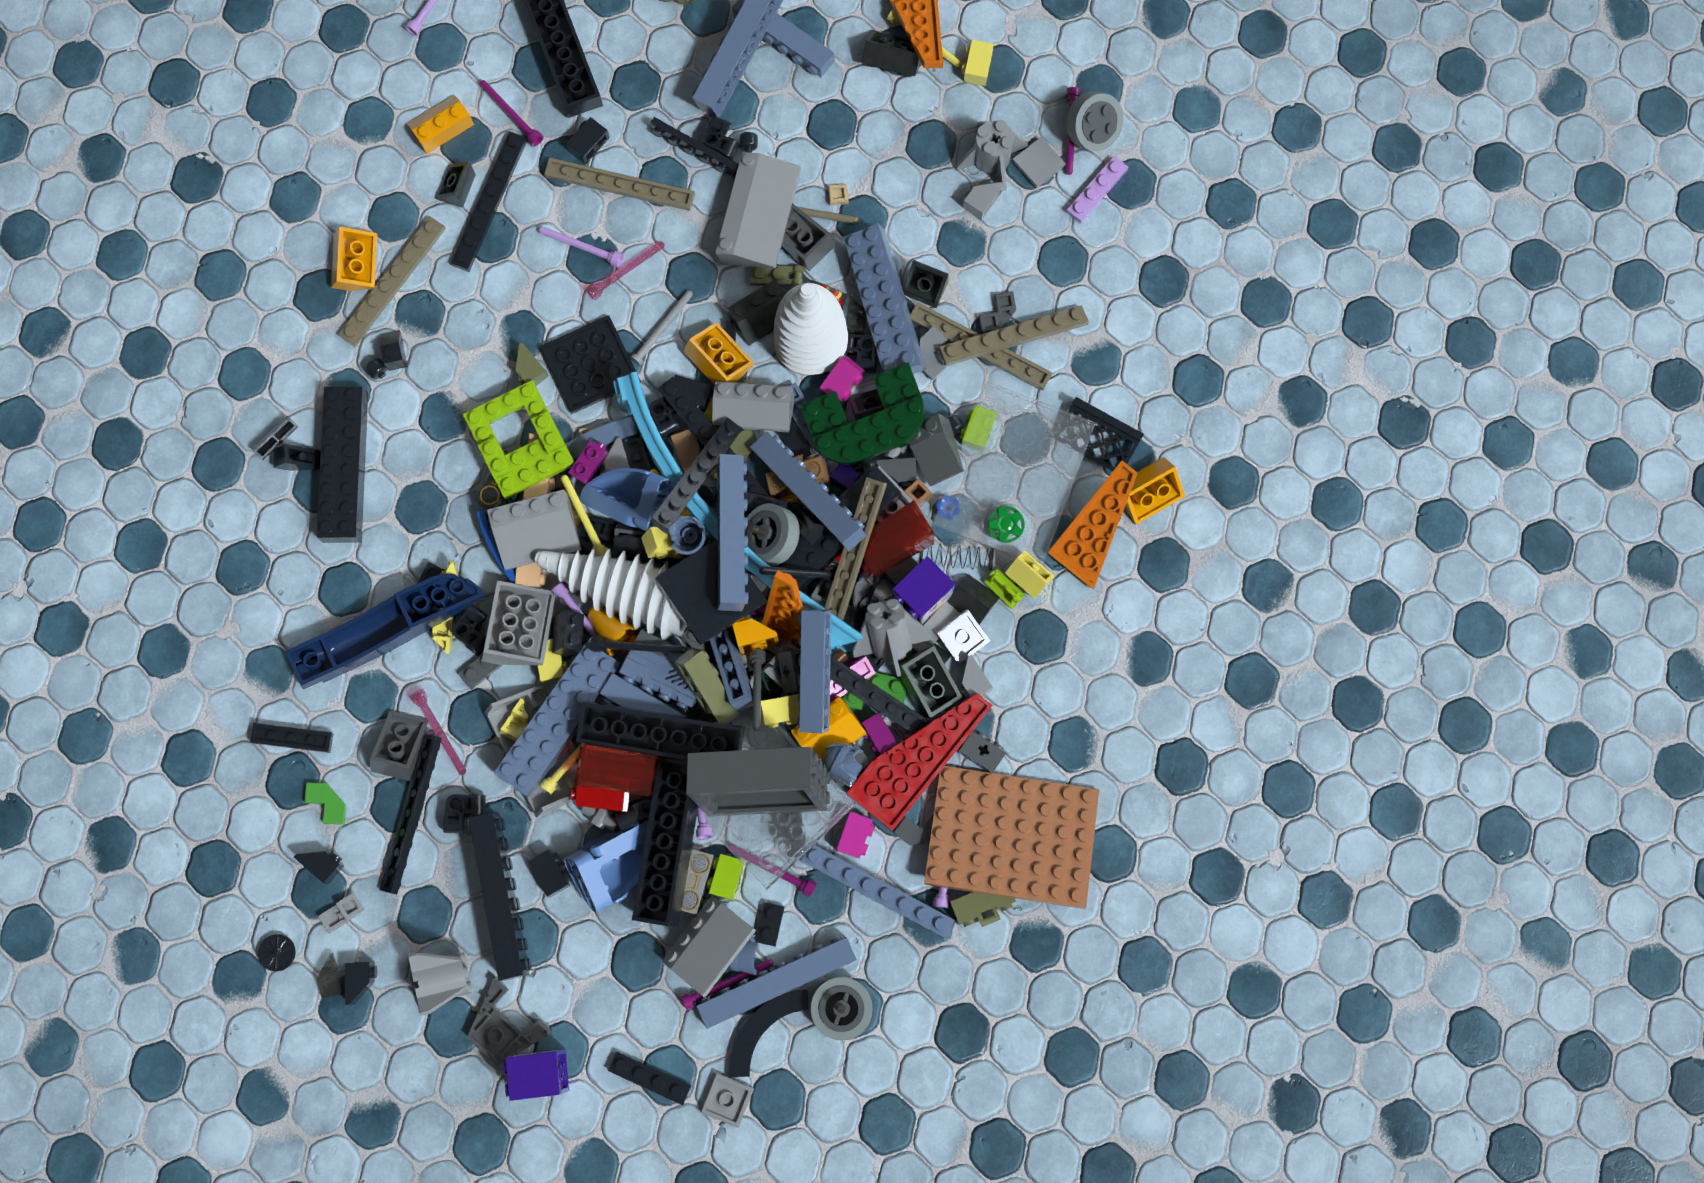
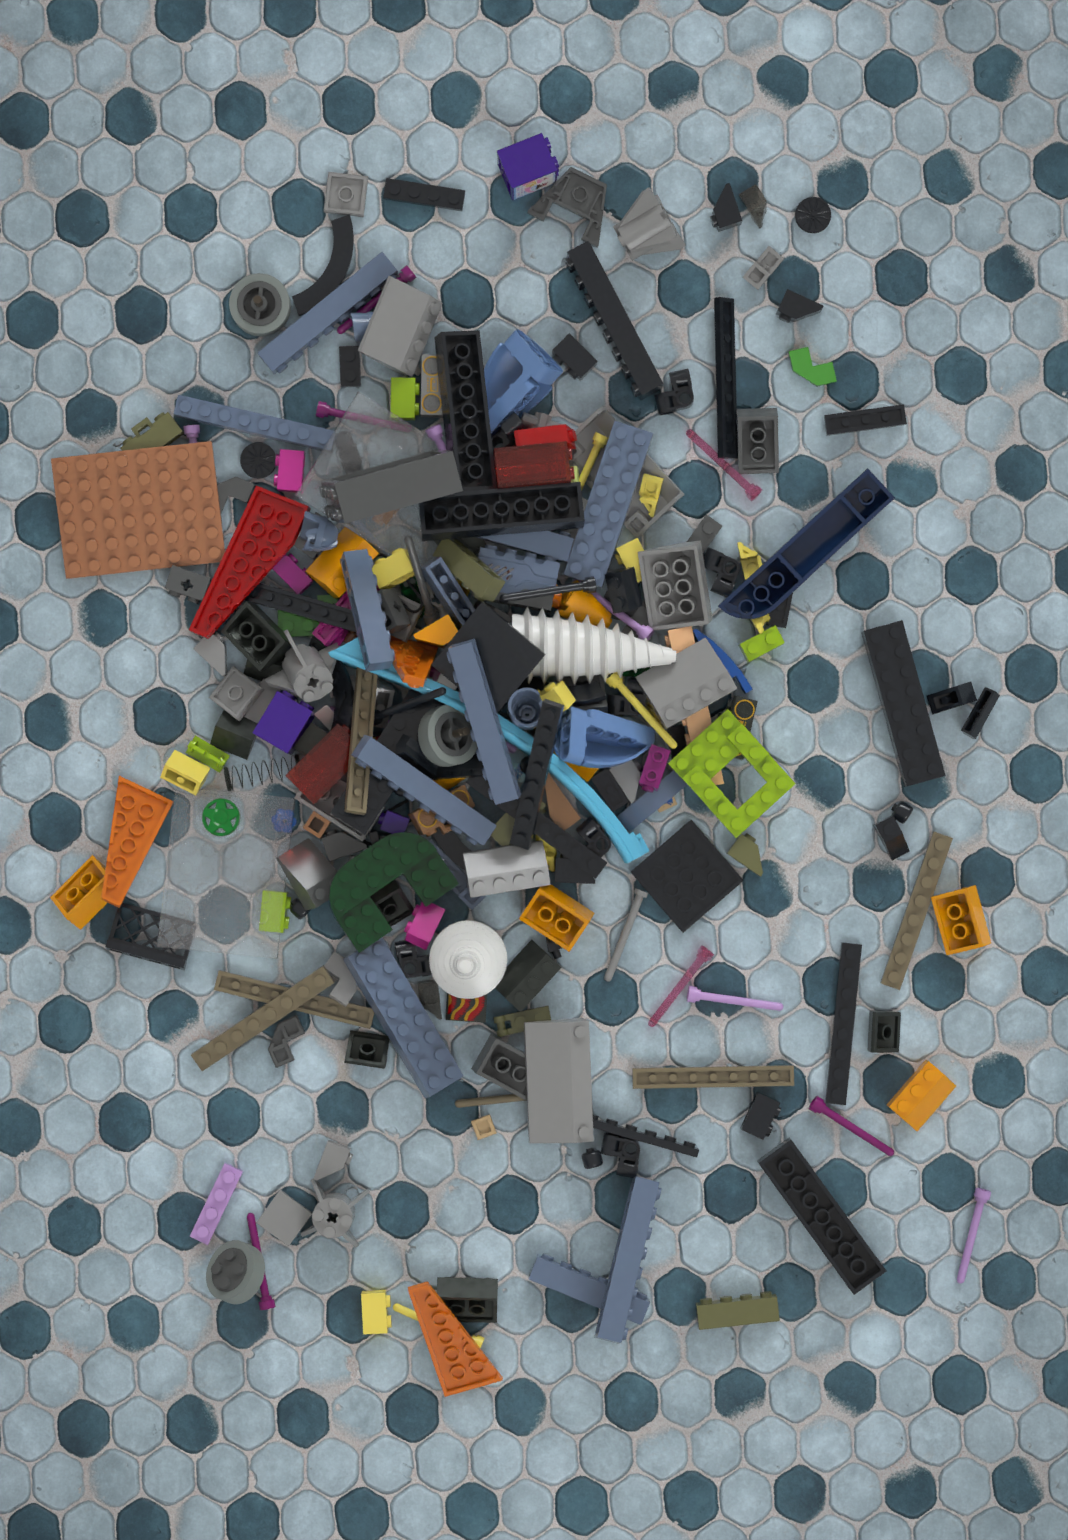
camera: 160 degrees right, 10 degrees up
none -> black wheel [240,442,276,479]
none -> lime brick [738,625,785,663]

